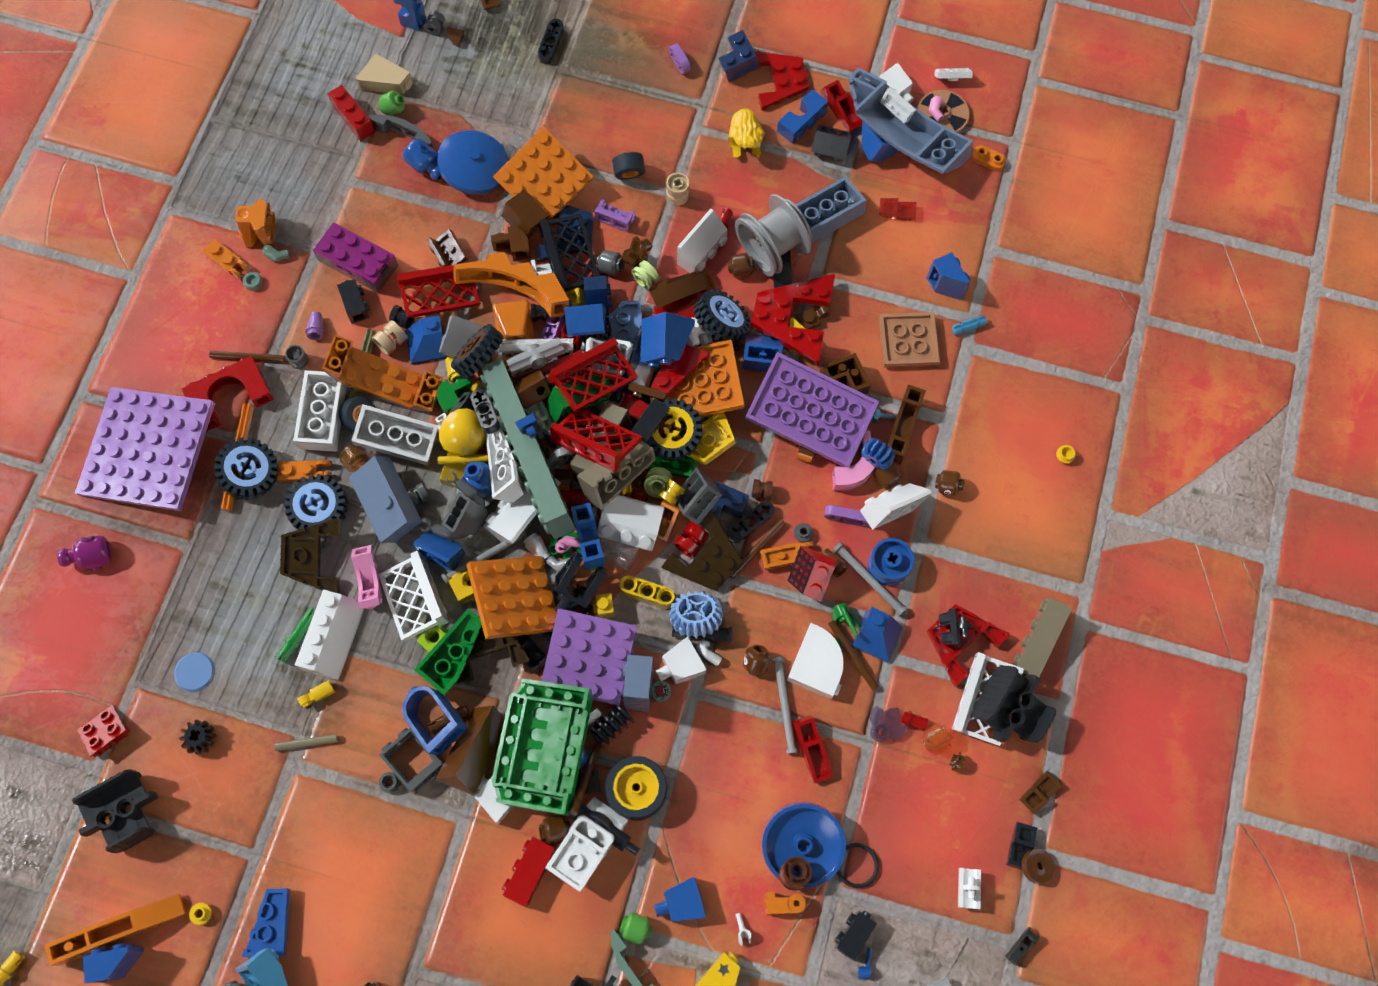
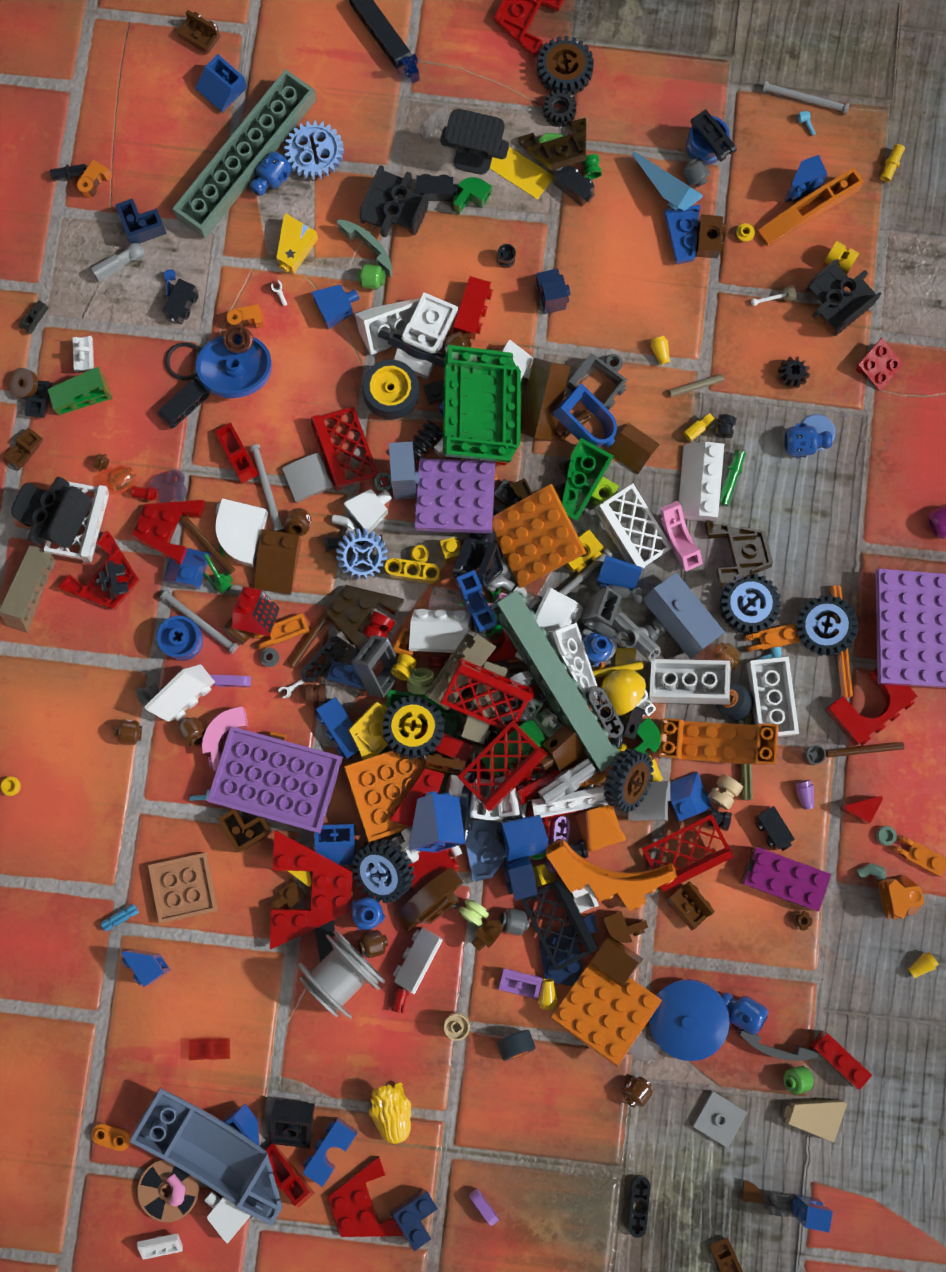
camera: 170 degrees right, 10 degrees up
blue tile [515,413,538,438] -> none
reddish brown bar [569,744,601,816] -> none
black slope [632,399,670,443] -> none
sand blue brick [795,176,866,244] -> none
blue gear [862,438,895,470] -> none
white plate [880,87,916,124] -> none
reddish brown arch [887,384,926,465] -> none
none -> green wedge [48,367,112,415]
none -> red wing [132,500,206,565]
none -> dark grey wheel [136,682,160,707]
none -> black beam [157,379,210,429]
none -> reddish brown slope [254,529,302,595]
none -> white hand [278,679,305,698]
none -> light grey slope [282,453,334,502]
none -> red fence [311,407,378,491]
none -> blue brick [316,697,359,760]
none -> blue piece [350,896,385,930]
none -> white wedge [355,298,421,355]
none -> yellow plate [410,545,429,563]
none -> black wheel [497,244,516,268]
none -> dark blue brick [536,268,570,314]
none -> yellow cone [538,978,557,1010]
none -> reddish brown slope [608,423,660,474]
none -> light grey piece [612,613,661,661]
none -> reddish brown head [623,1076,653,1108]
none -> yellow cone [650,336,670,365]
none -> light grey plate [692,1091,748,1148]
none -> reddish brown brick [696,214,726,259]
none -> black wheel [714,414,737,438]
none -> hinge [751,285,796,306]
none -> medium azure hand [755,647,781,660]
none -> blue piece [784,423,832,458]
none -> reddish brown plate [793,911,813,931]
none -> yellow wheel [824,241,859,275]
none -> red slope [840,795,883,824]
none -> yellow cone [908,952,939,978]

